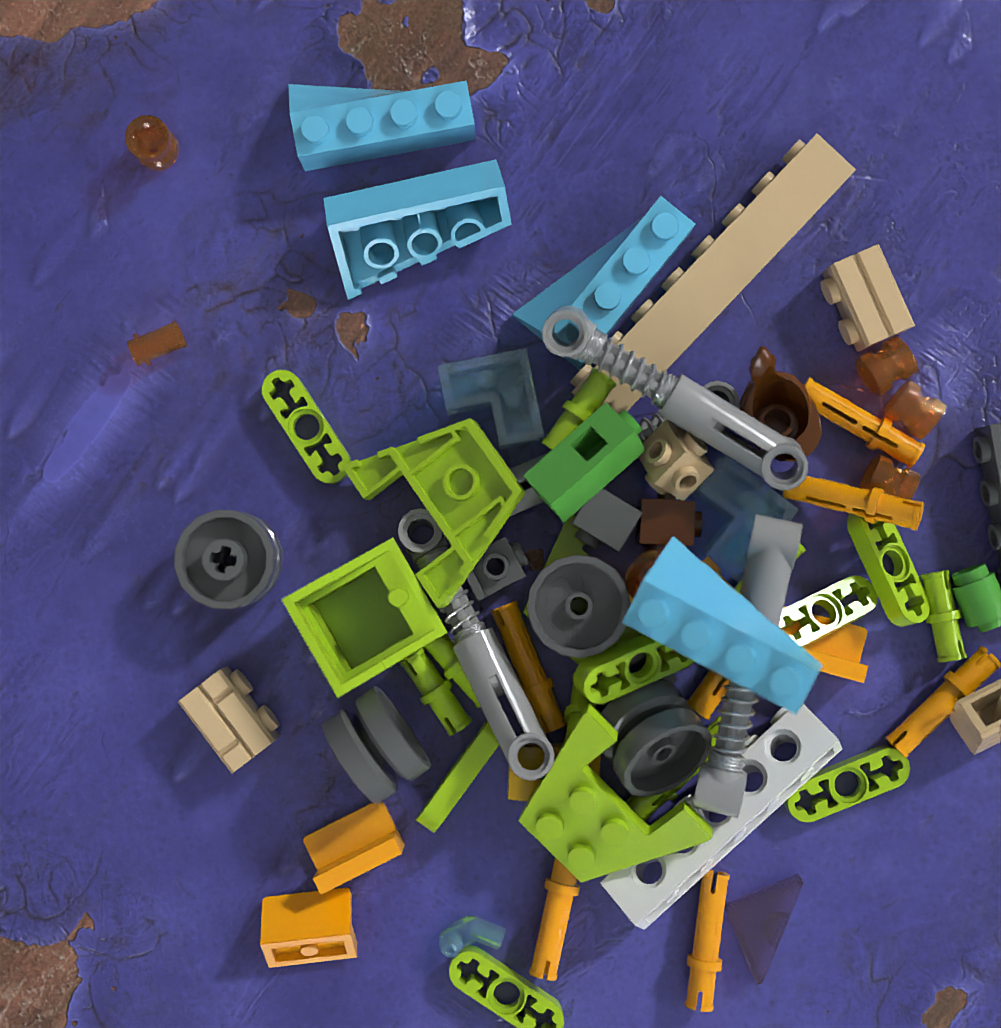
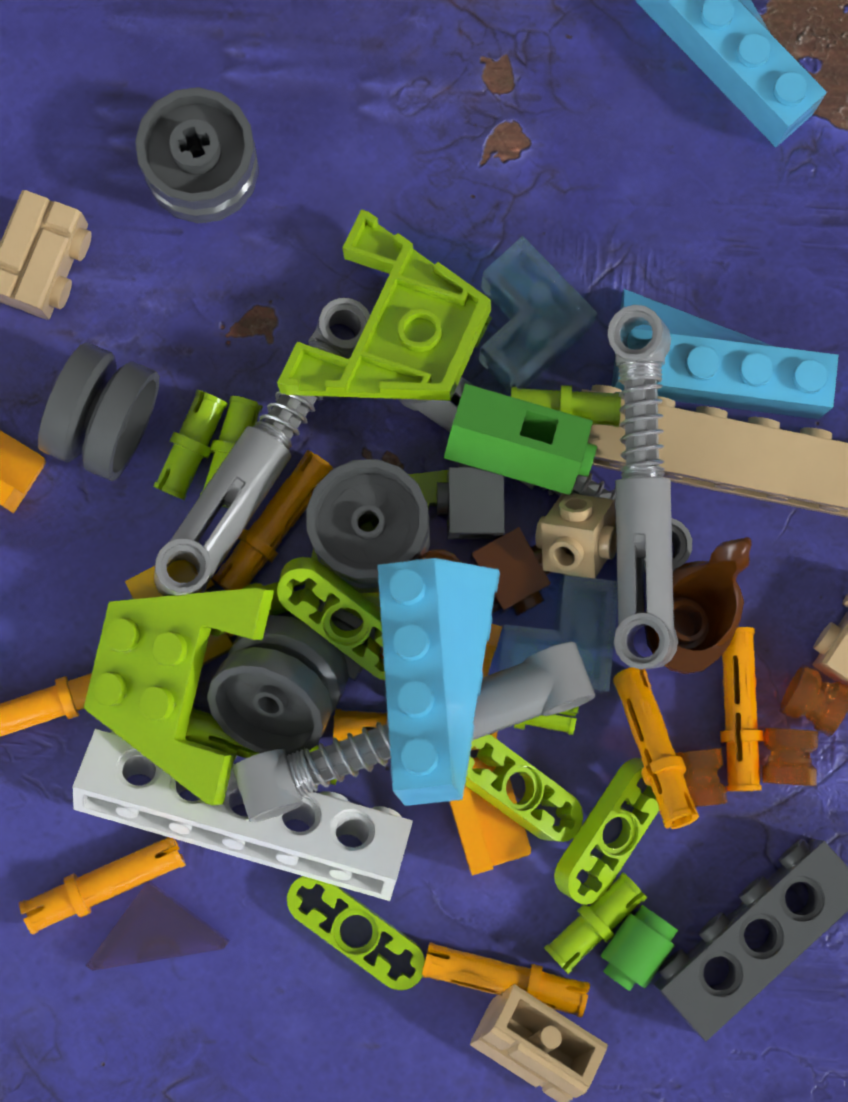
camera: 50 degrees right, 5 degrees down
lime beam [262,370,352,484] -> none
lime piece [281,538,448,698] -> none
medium azure wedge [323,159,512,300] -> none
lime beam [415,720,499,833] -> none
dark grey brick [467,537,530,601] -> none

